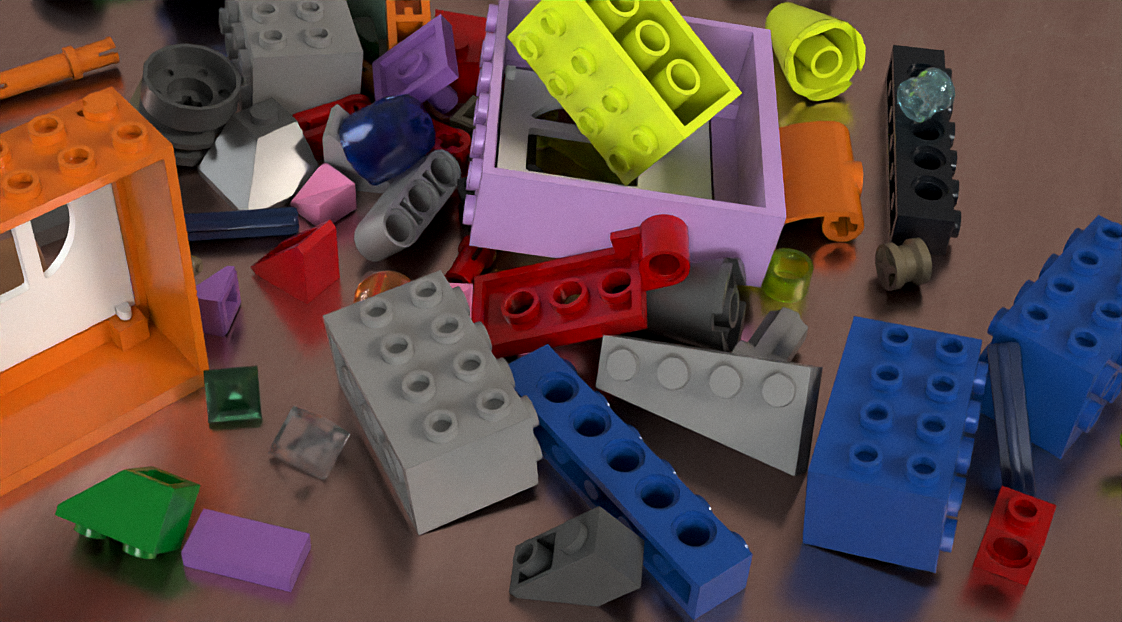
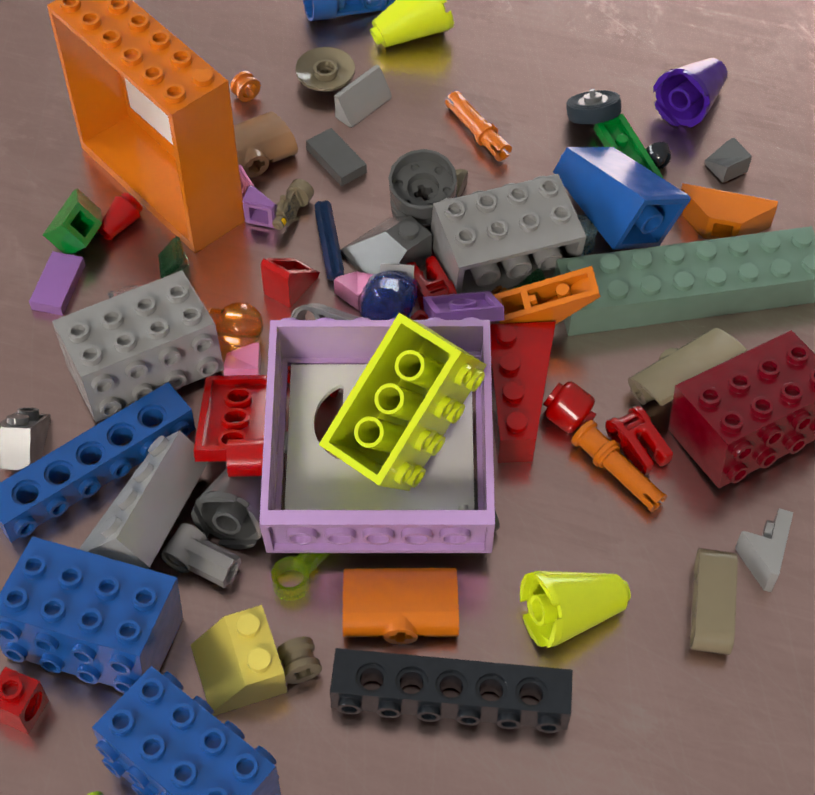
camera: 90 degrees right, 10 degrees up
medium lavender slope [196,266,241,337] -> none
clear light blue wheel [897,67,955,122] -> none
dark blue axle [987,341,1037,497] -> none
none -> red cone [98,192,143,240]
none -> light yellow slope [191,605,287,716]

